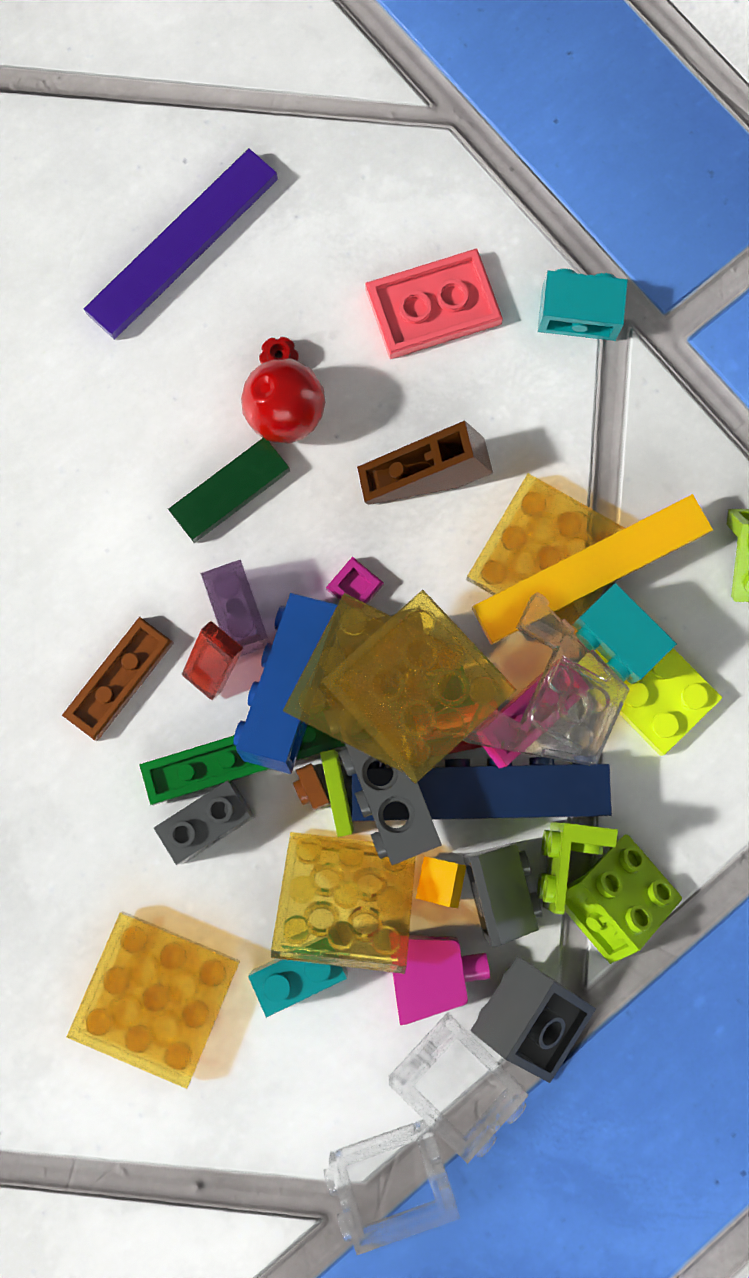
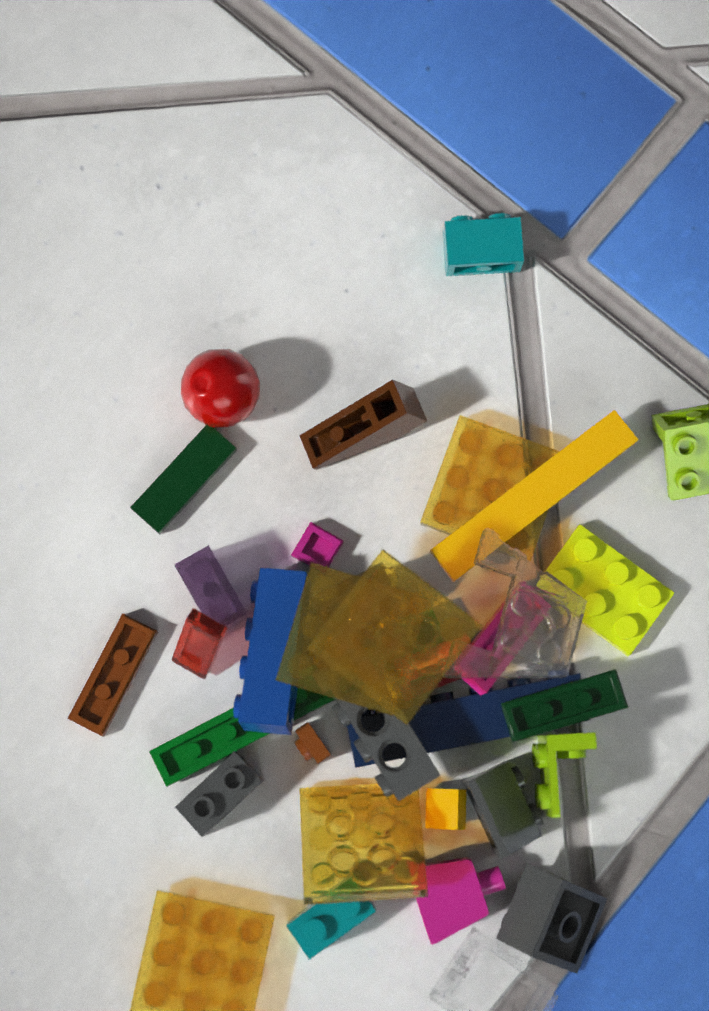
camera: 10 degrees left, 0 degrees up
dark purple tile [83,148,278,340] -> none
red plate [259,337,299,364] -> none
lime tile [320,749,354,837] -> none
coral tile [365,248,503,359] -> none
lime bracket [565,834,682,964] -> none
teal brick [572,583,677,685] -> none
none -> dark green tile [501,669,629,742]

